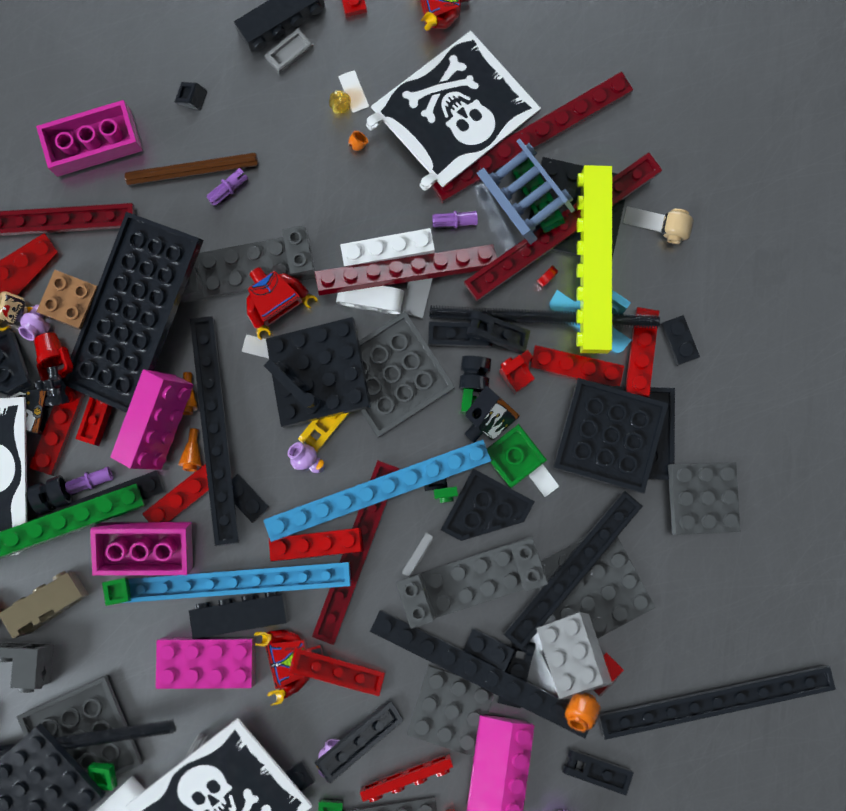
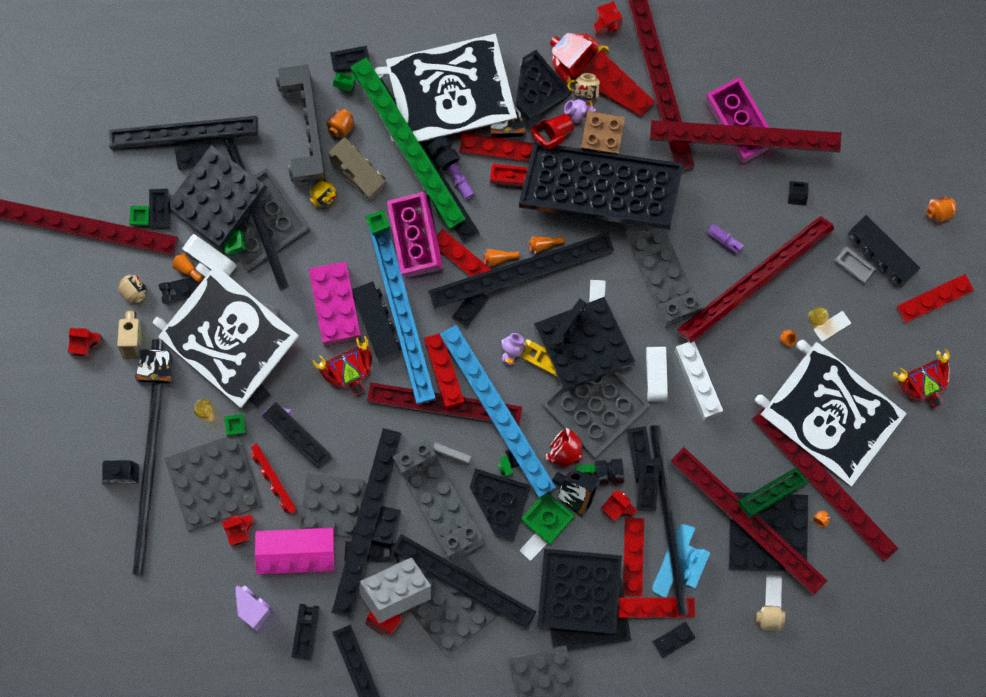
camera: 80 degrees right, 5 degrees down
black piece [34,366,70,406] -> none
dark pink brick [110,369,194,470] -> none
reddish brown axle [125,153,258,185] -> none
red torso [246,267,318,340] -> none
red plate [289,648,385,696] -> none
plate [315,244,497,296] -> none
light grey tile [401,278,433,319] -> none
medium lavender axle [432,210,478,229] -> none
sand blue fence [477,139,575,245] -> none
red tile [537,265,558,287] -> none
orange head [565,693,601,732] -> none
neon yellow brick [576,165,612,354] -> none
none -> yellow head [309,180,337,208]
none -> red cylinder [546,428,583,467]
none -> dark red plate [650,120,842,153]
none -> dark red plate [677,216,835,343]
none -> orange hinge [813,511,830,528]

